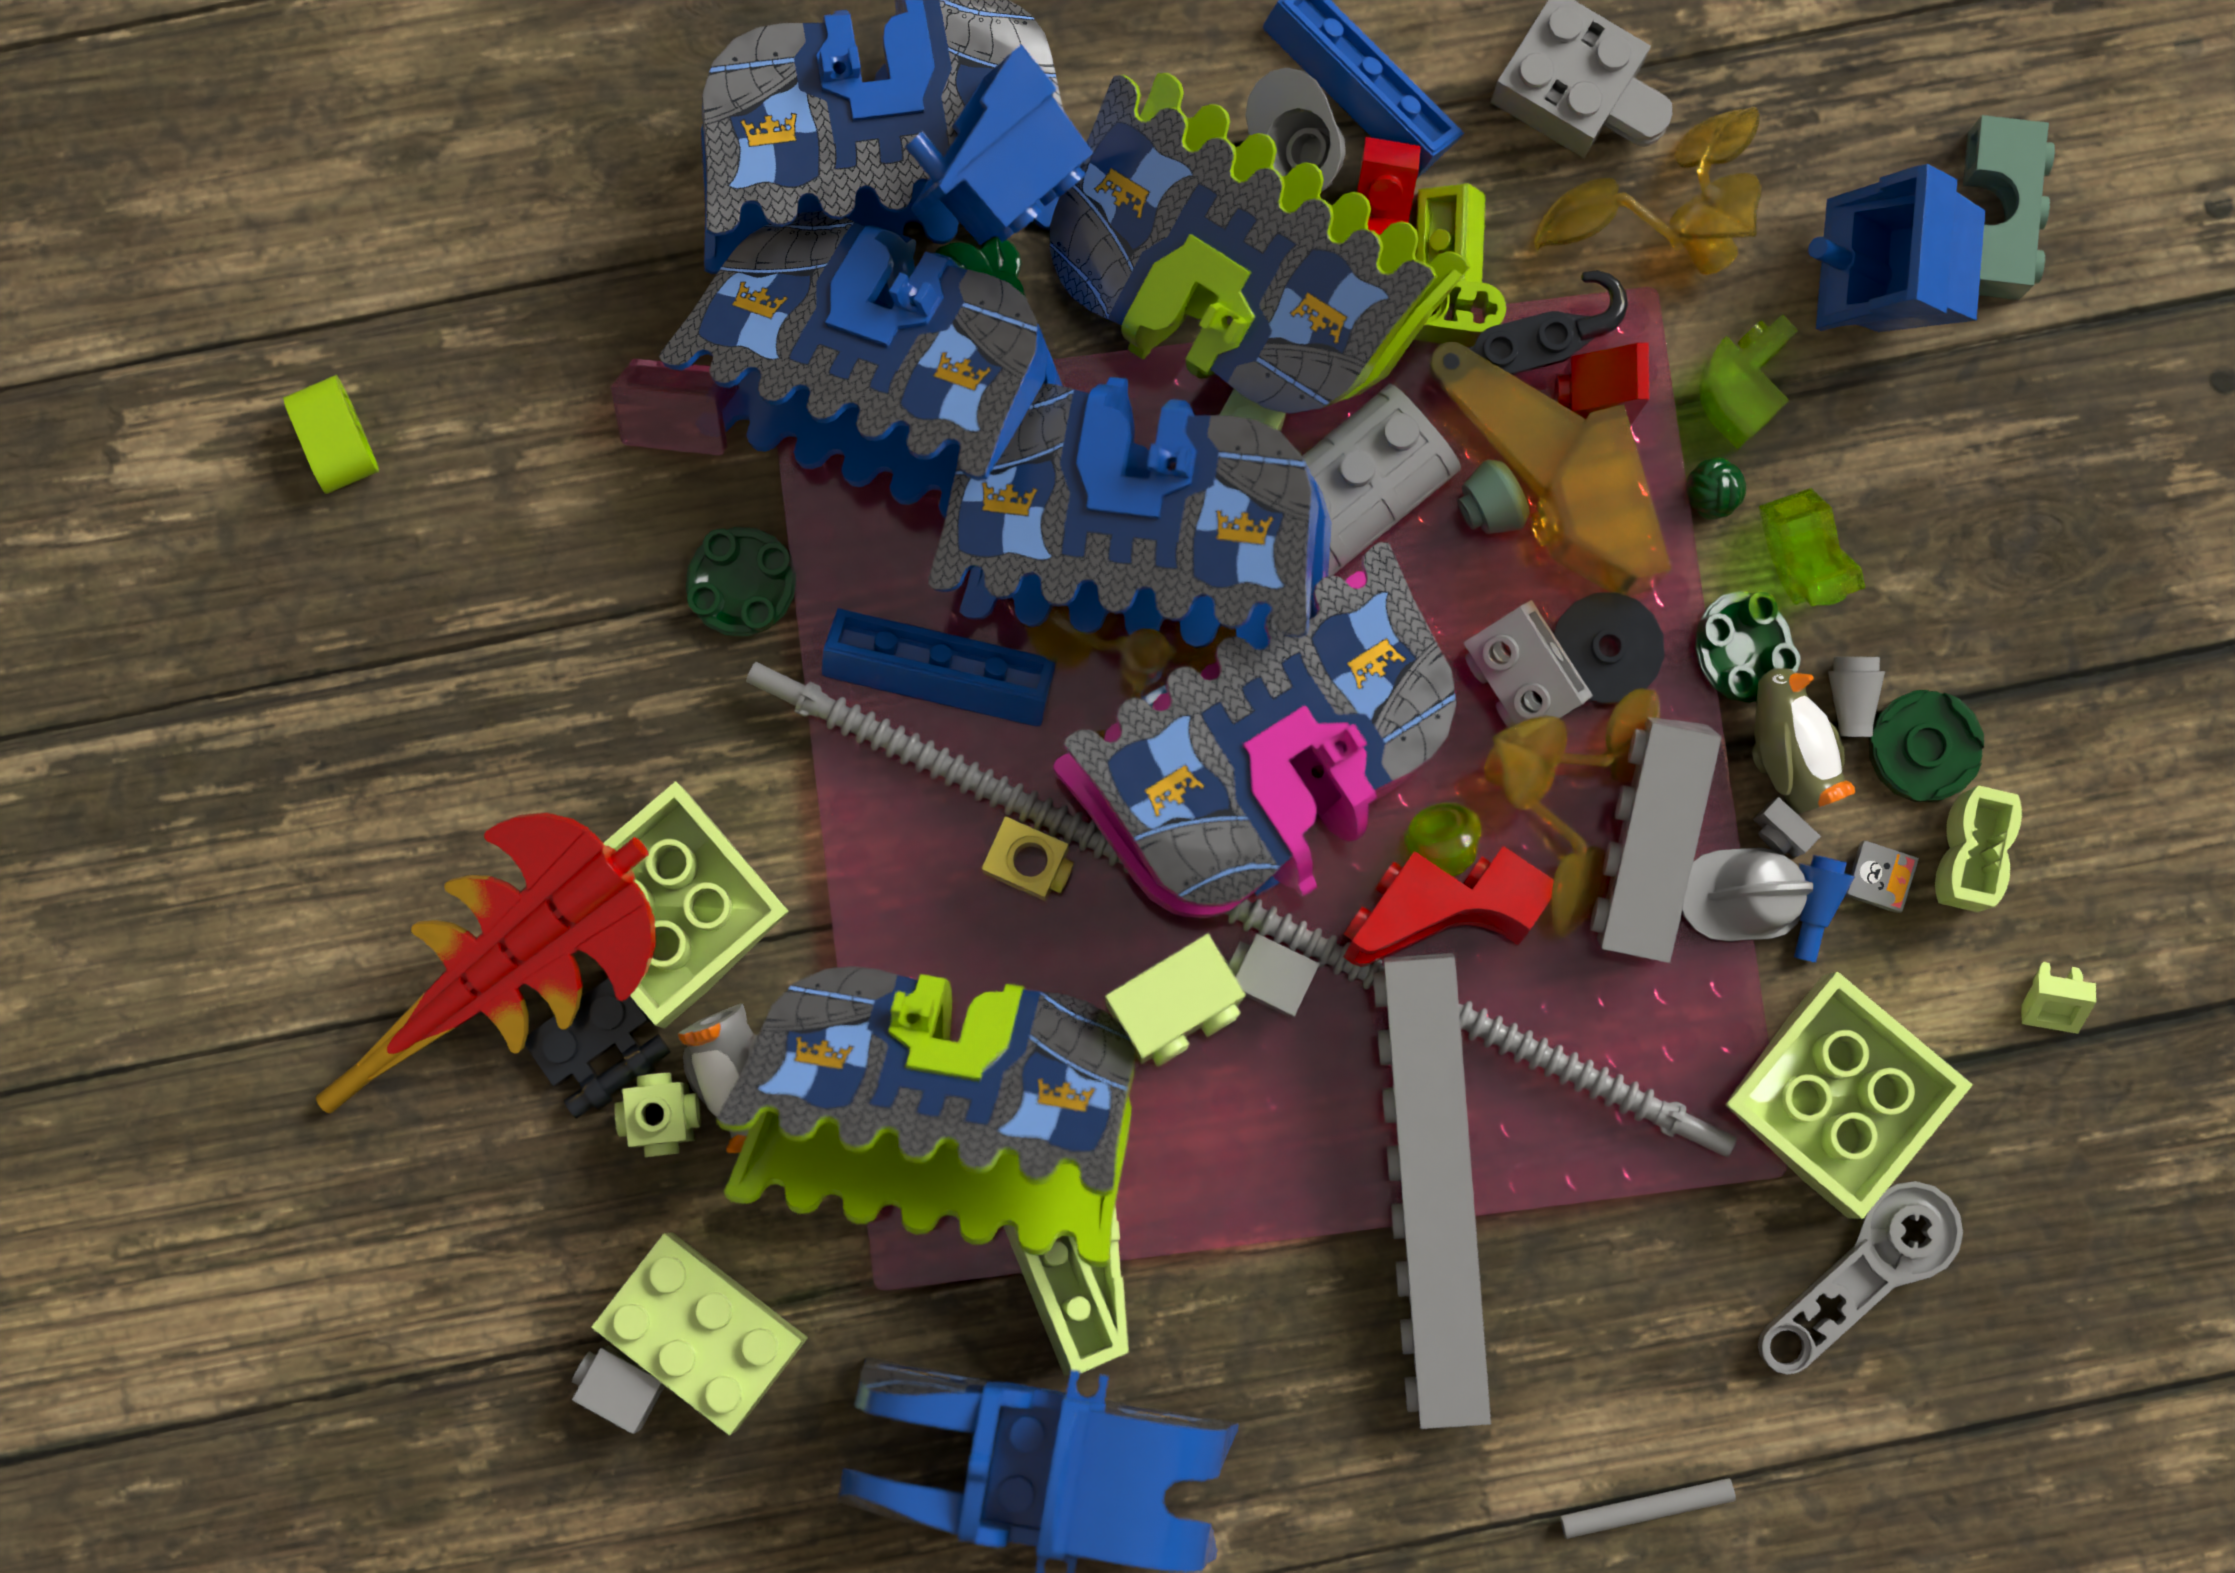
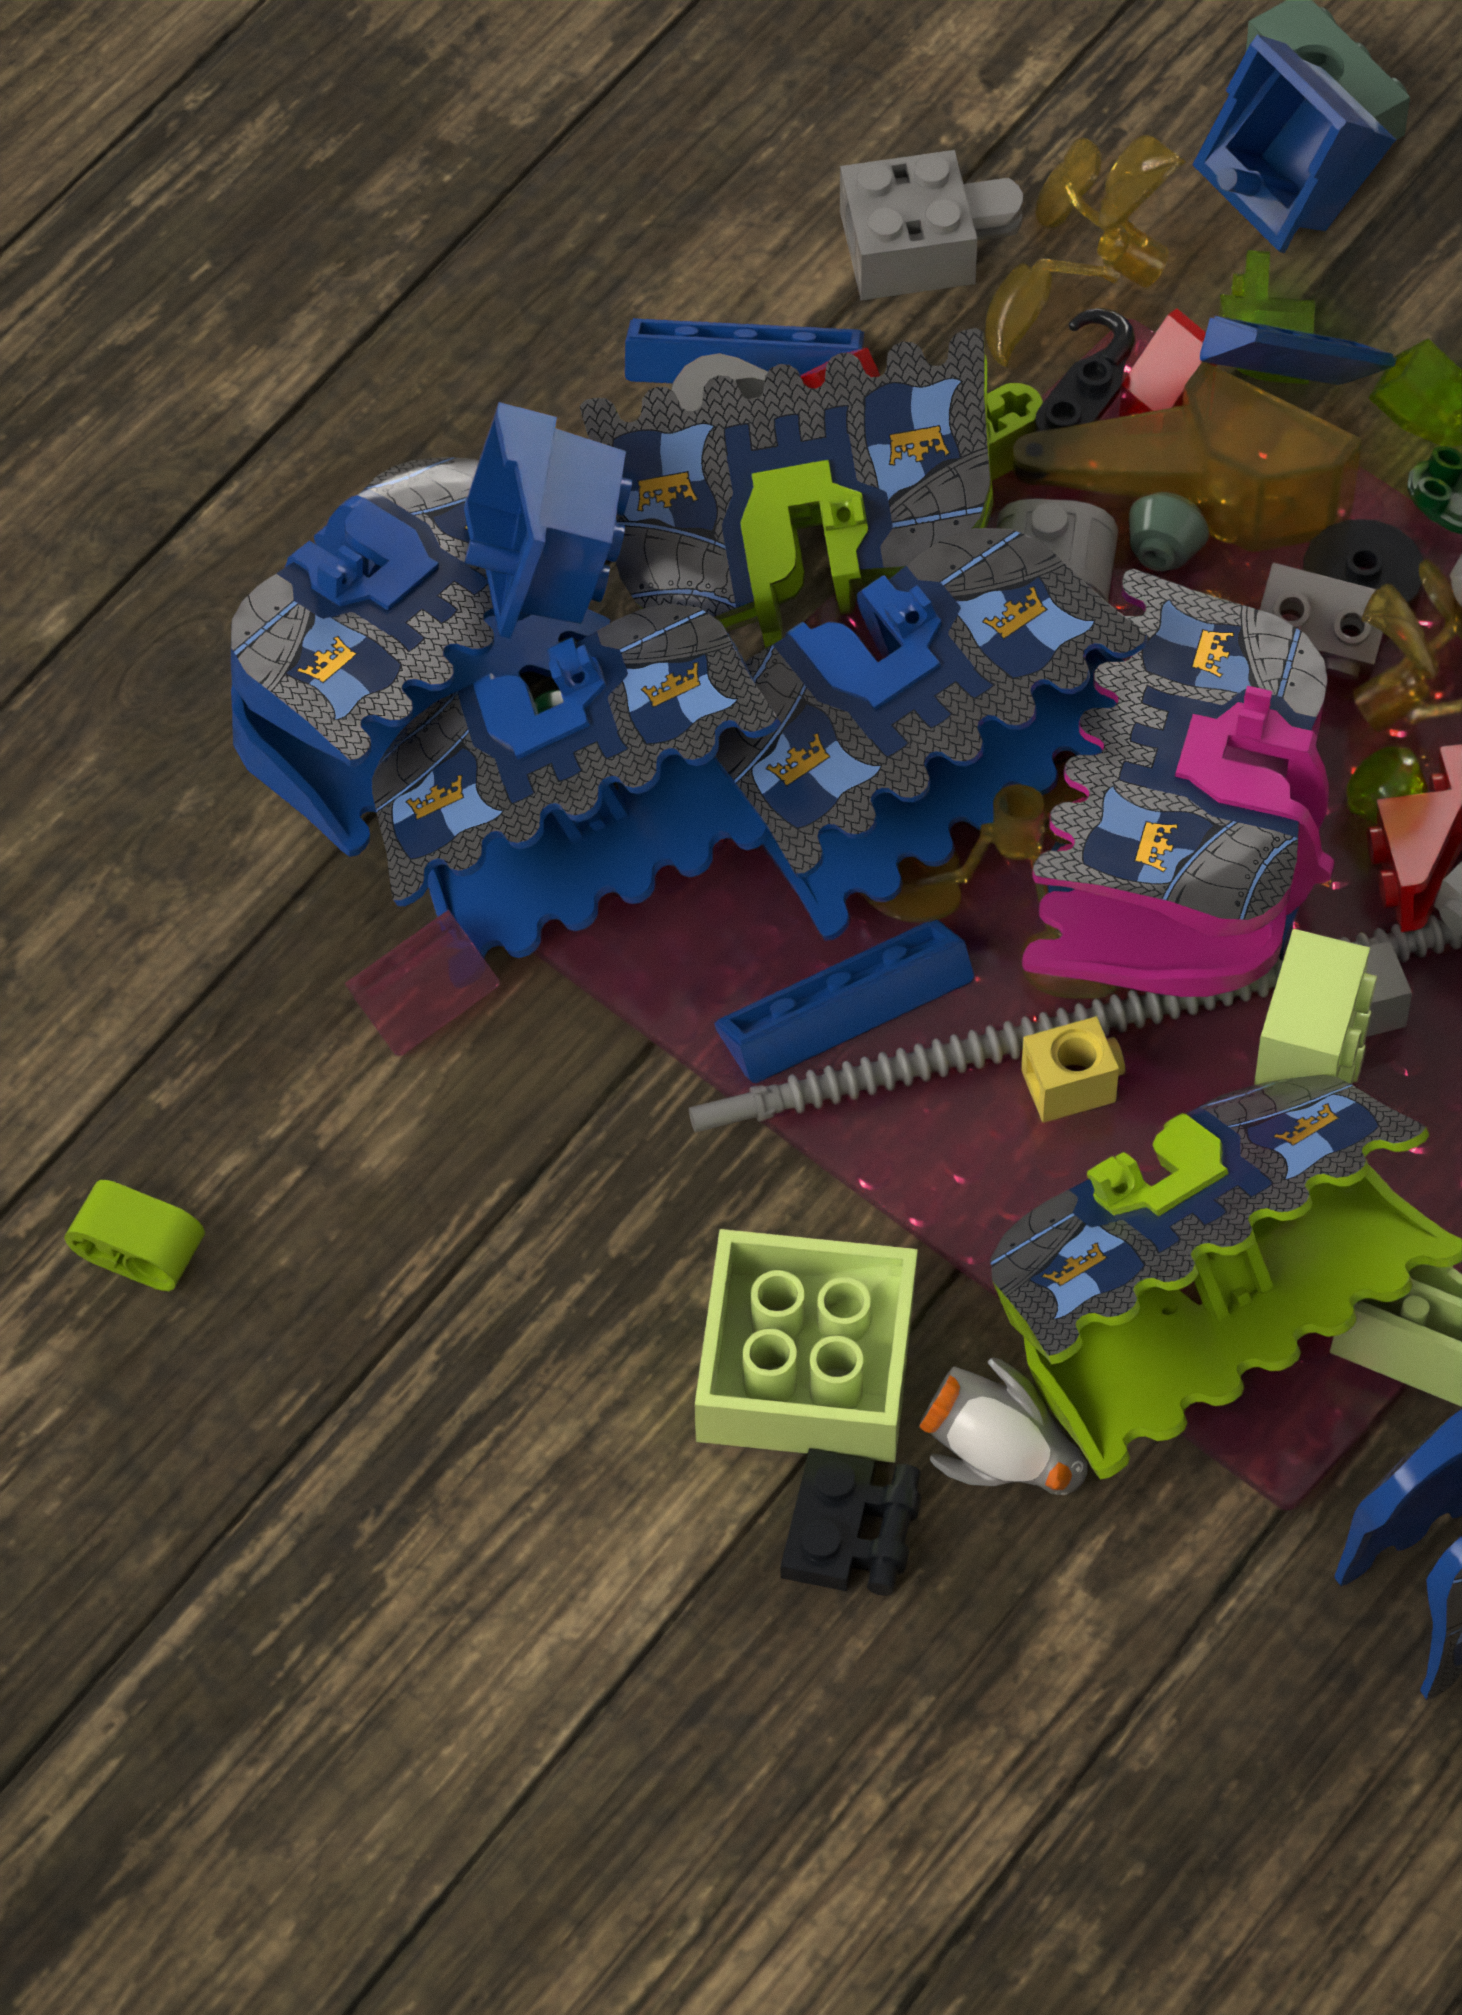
camera: 40 degrees left, 25 degrees down
red animal [316,812,656,1114] -> none
light grey brick [572,1345,666,1434] -> none
yellowish green brick [592,1232,808,1436] -> none
yellowish green brick [615,1073,701,1157] -> none
dark green dish [686,527,797,637] -> none
dark green piece [1685,457,1746,520] -> none
none -> blue slope [1200,316,1397,385]

